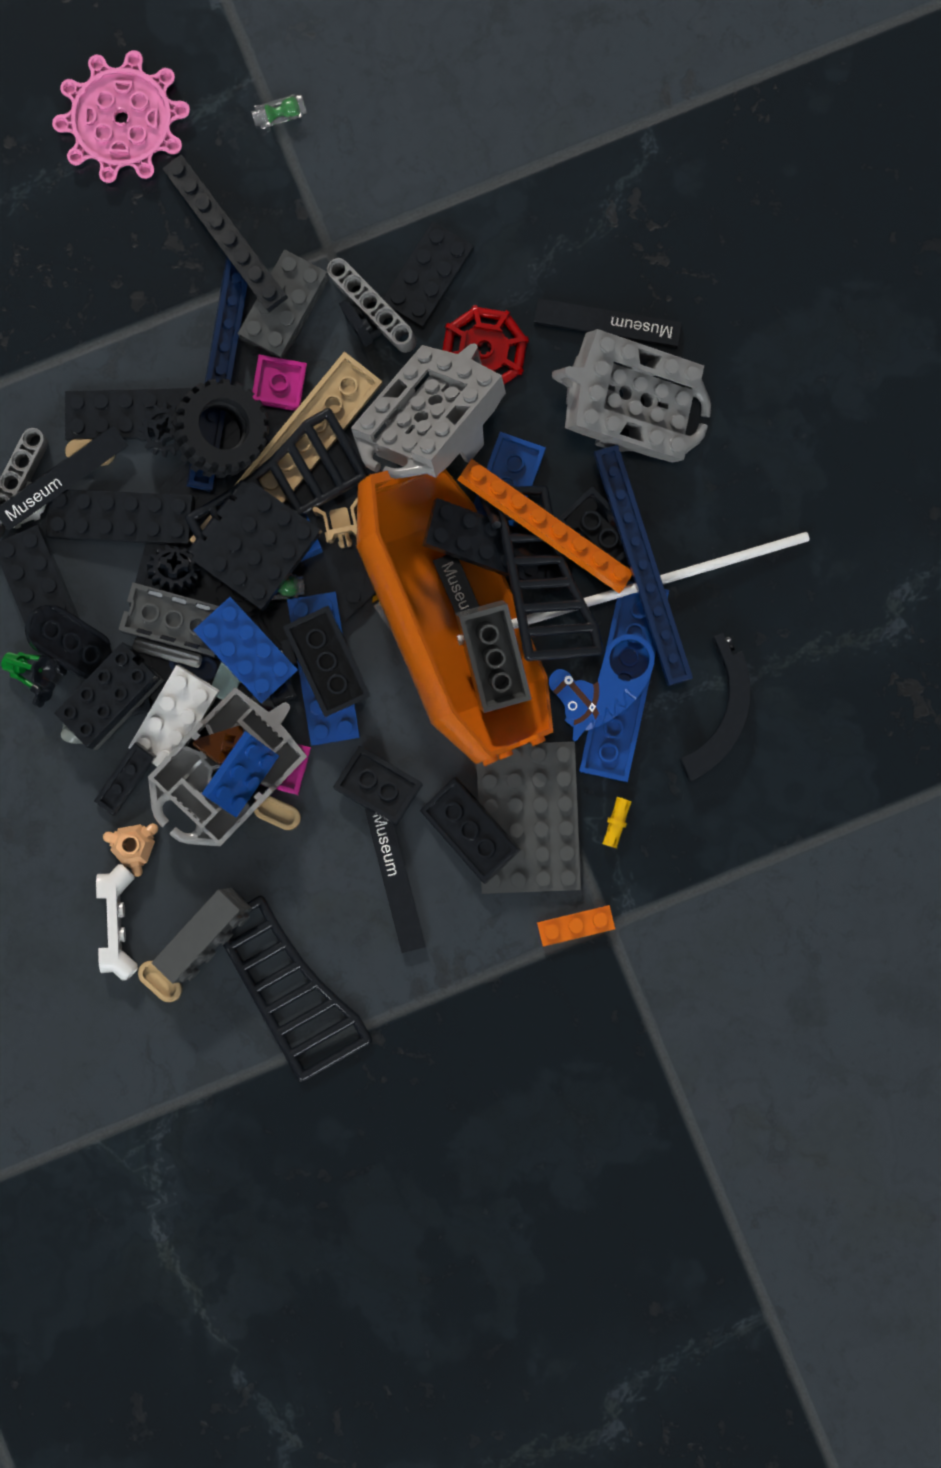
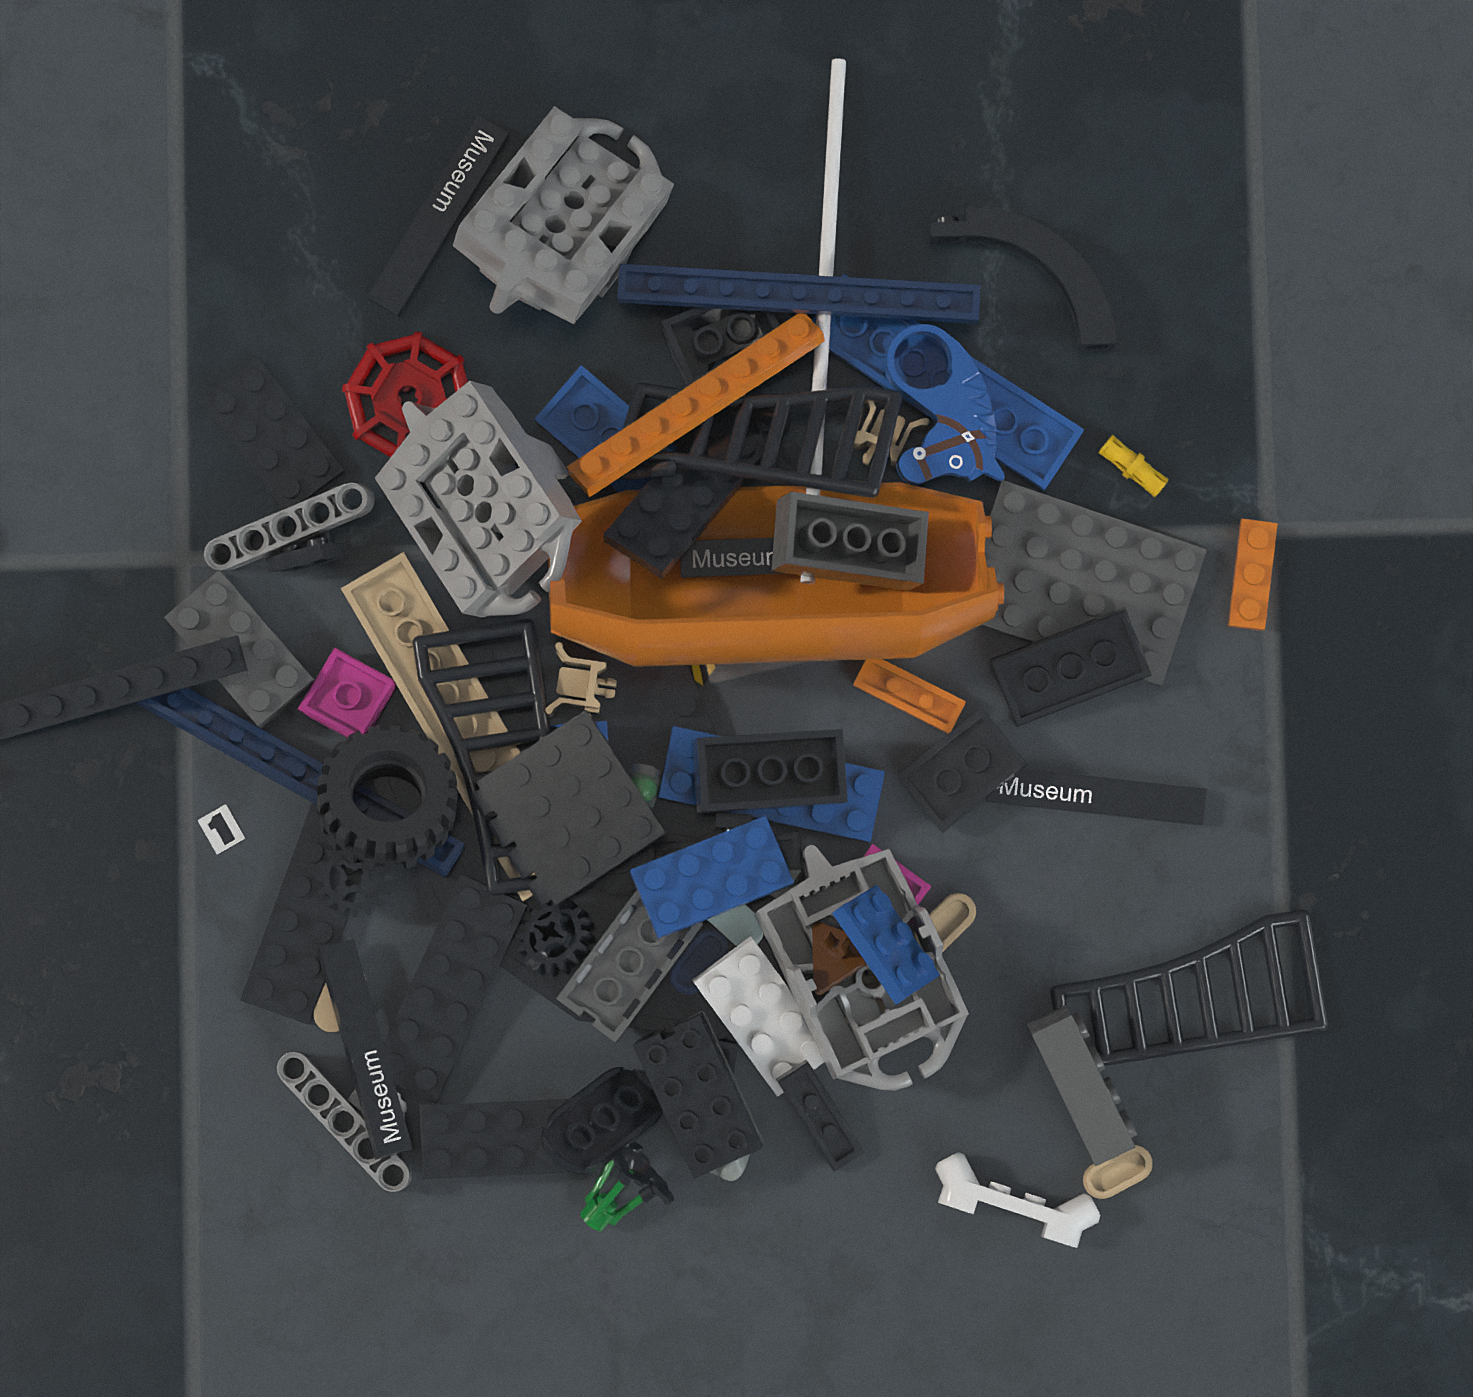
camera: 75 degrees left, 0 degrees up
light nougat rock [103,823,158,877] -> none
light grey axle [132,638,202,668] -> none
none -> white sticker [198,804,245,854]
none -> orange plate [853,659,966,734]
none -> tan piece [854,400,929,466]

